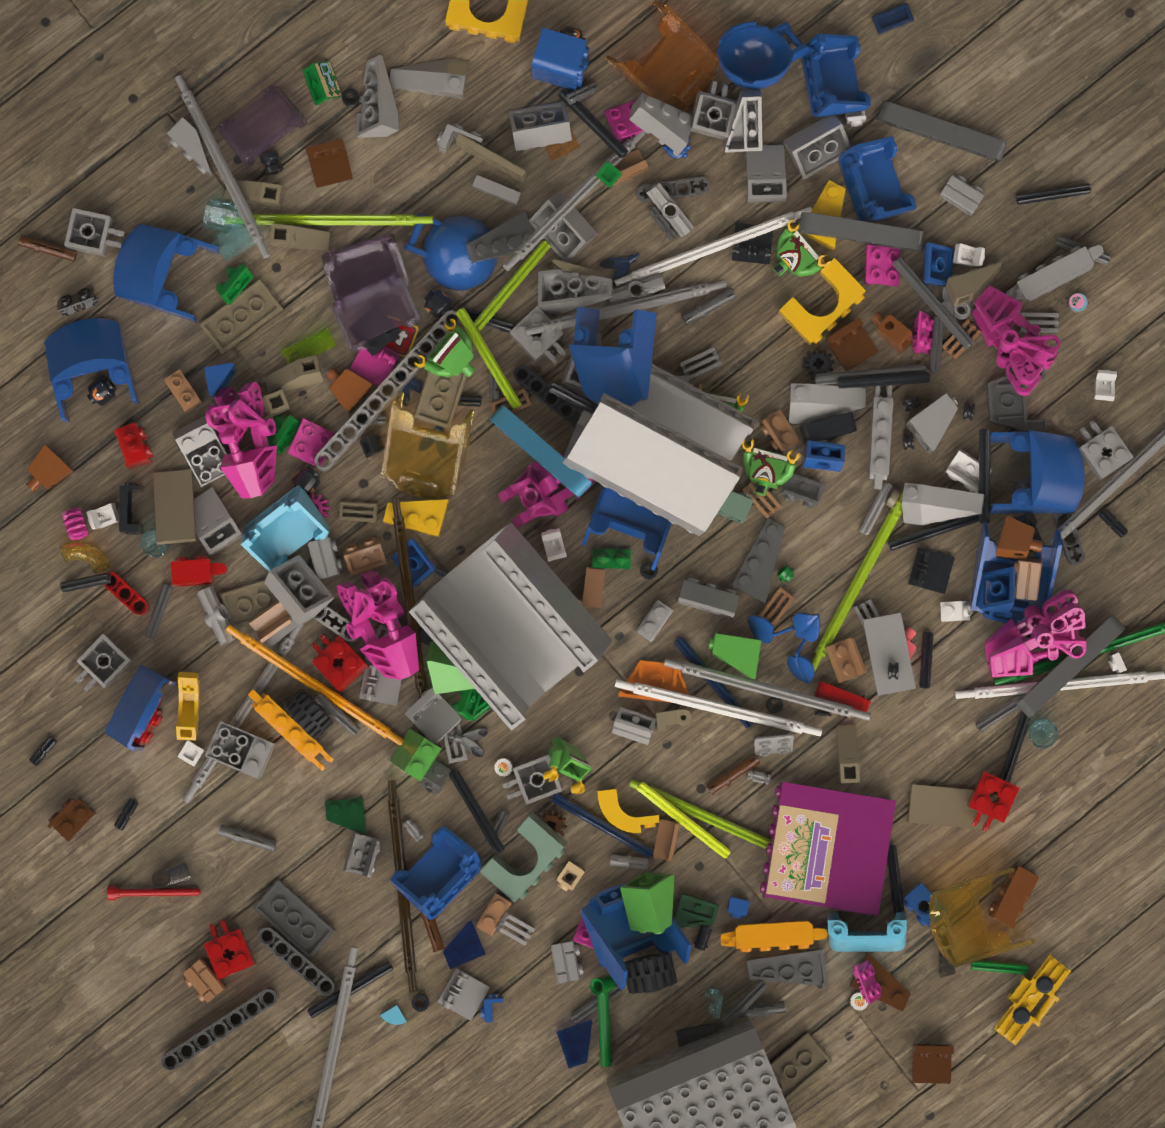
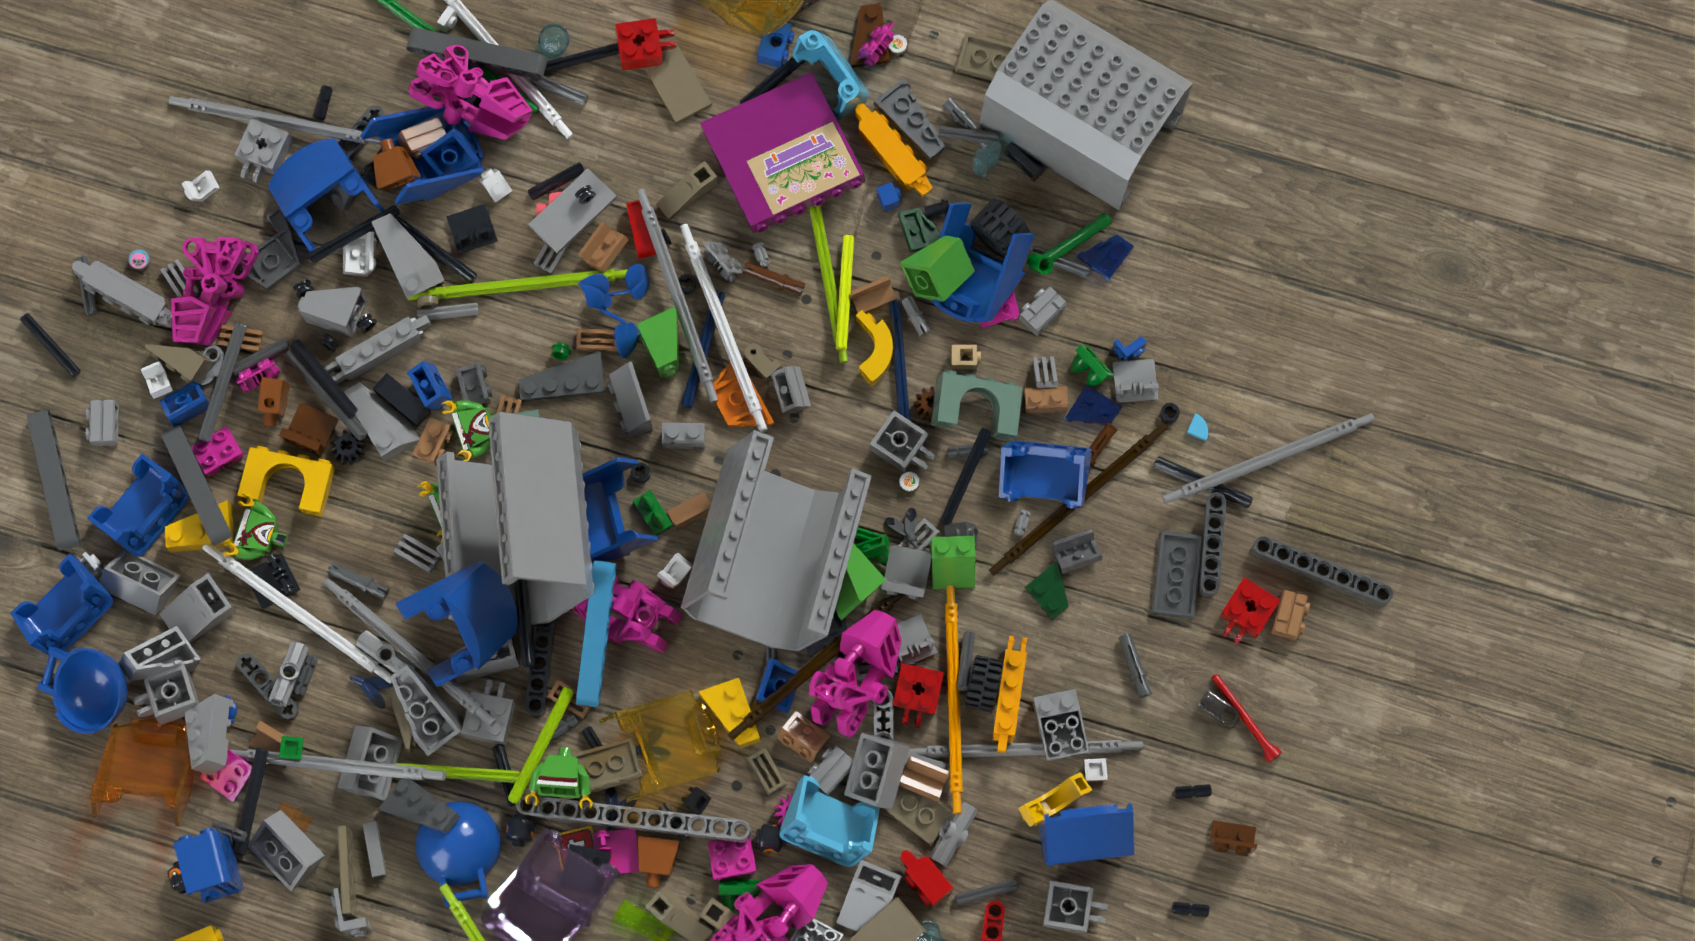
camera: 120 degrees left, 10 degrees down
bright green torso [543,737,592,794] -> none
none -> green tile [1070,345,1115,386]

